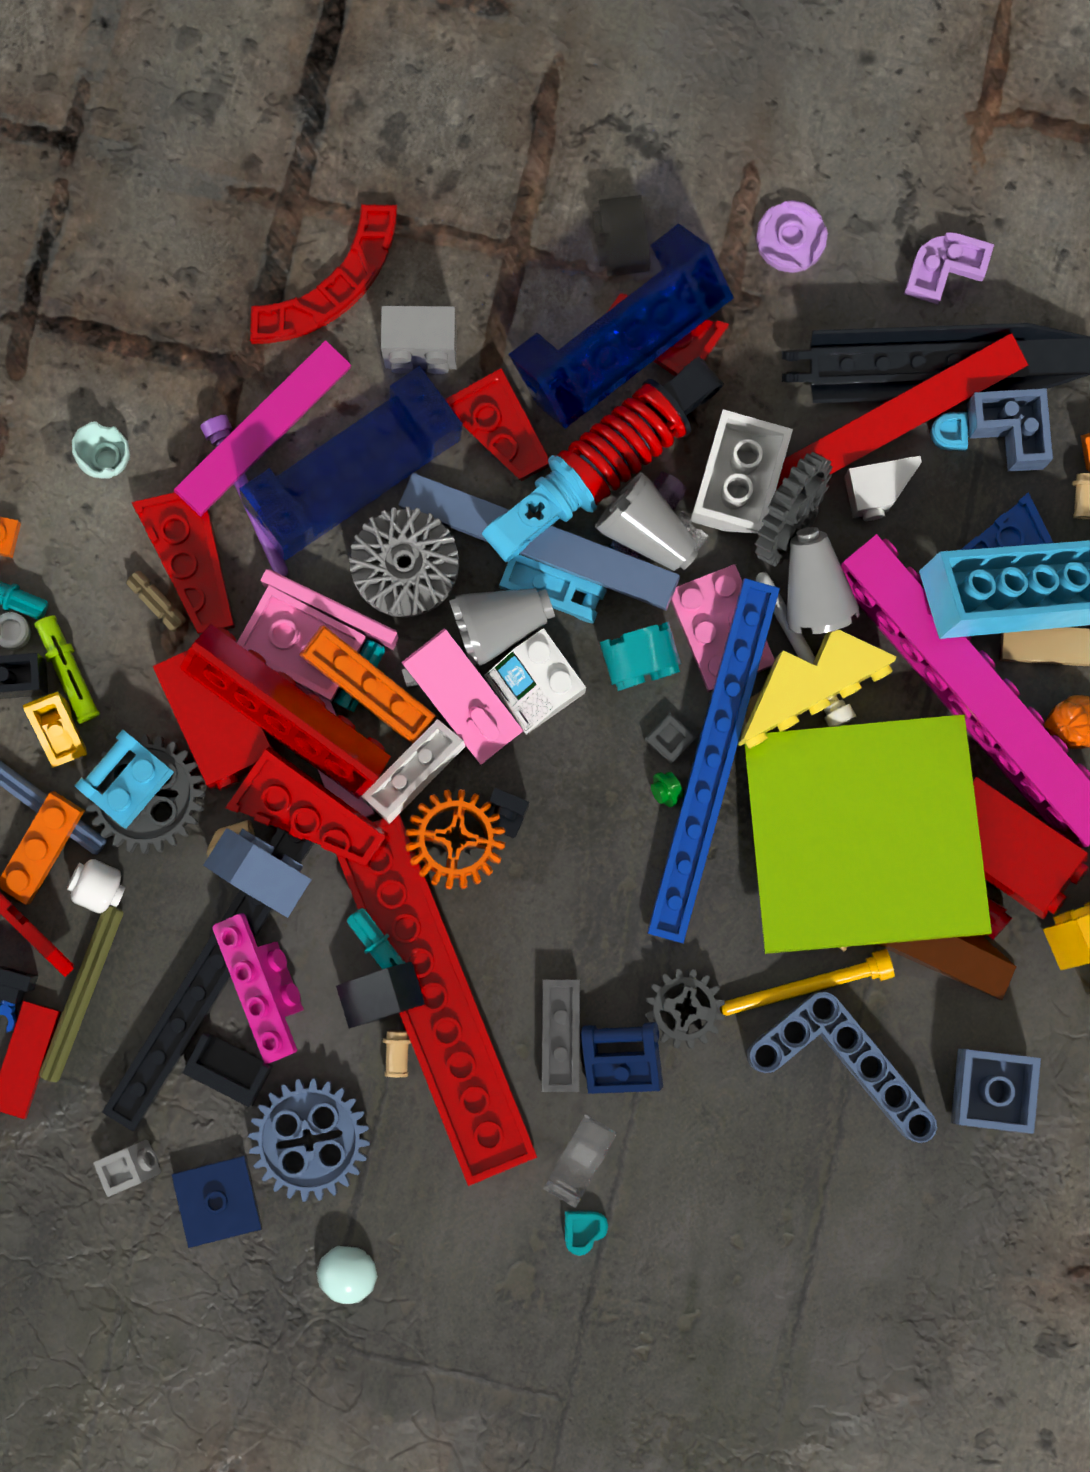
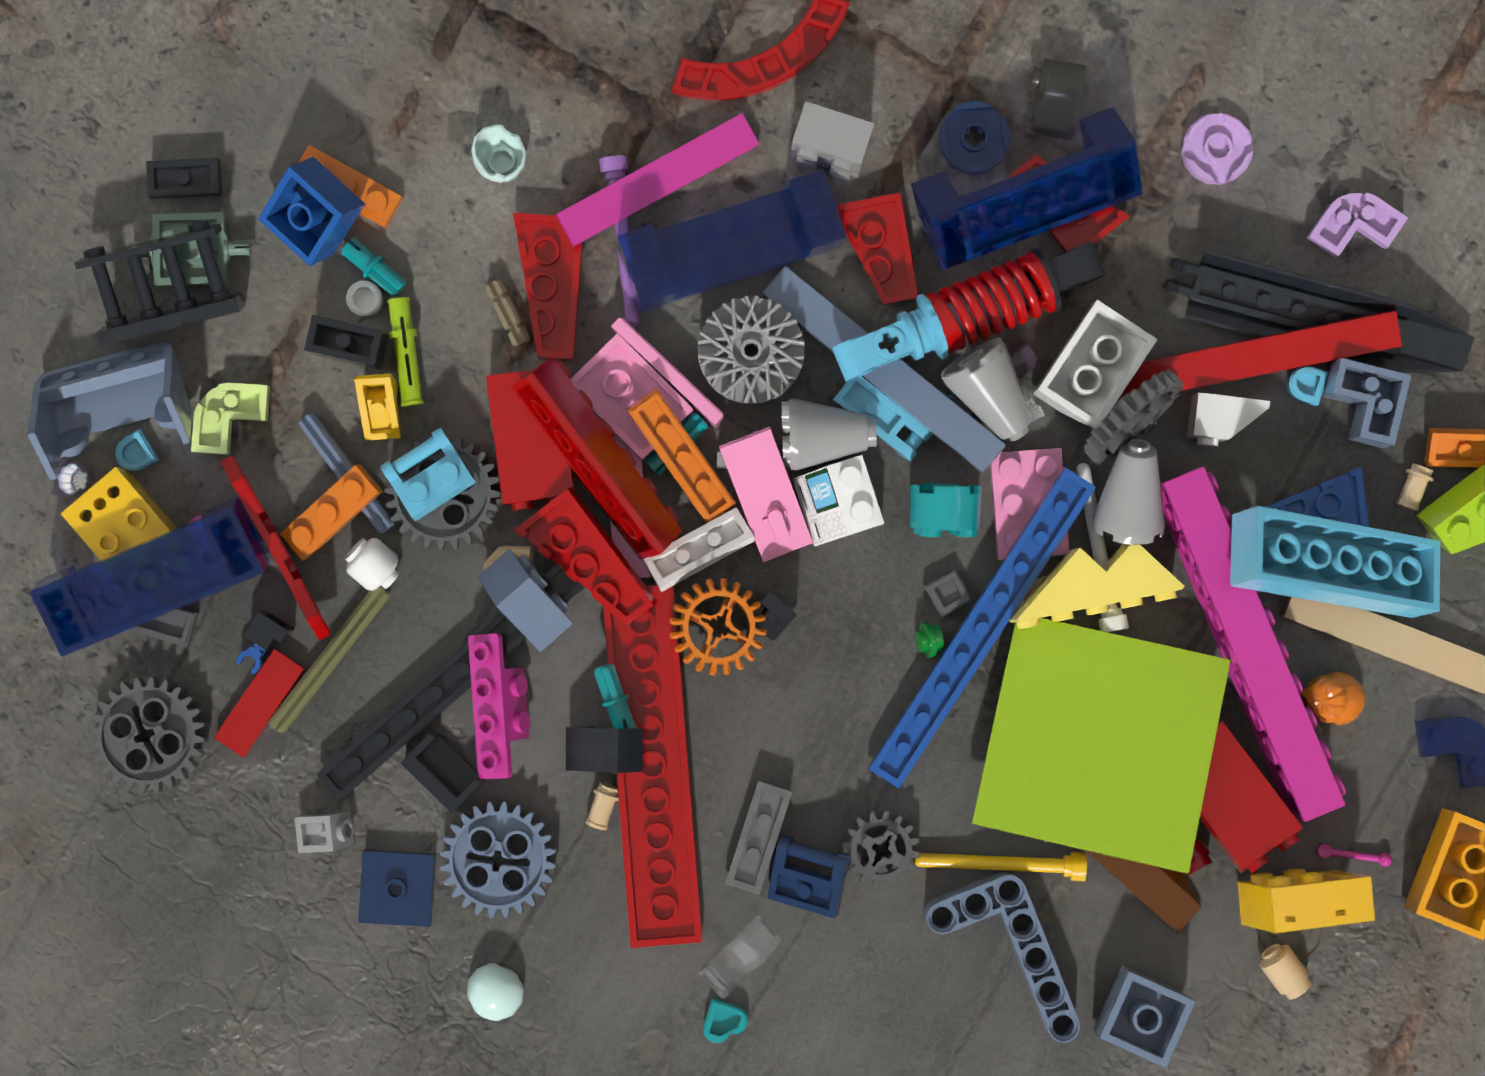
camera: 20 degrees right, 5 degrees up
none -> dark blue plate [938,101,1011,174]

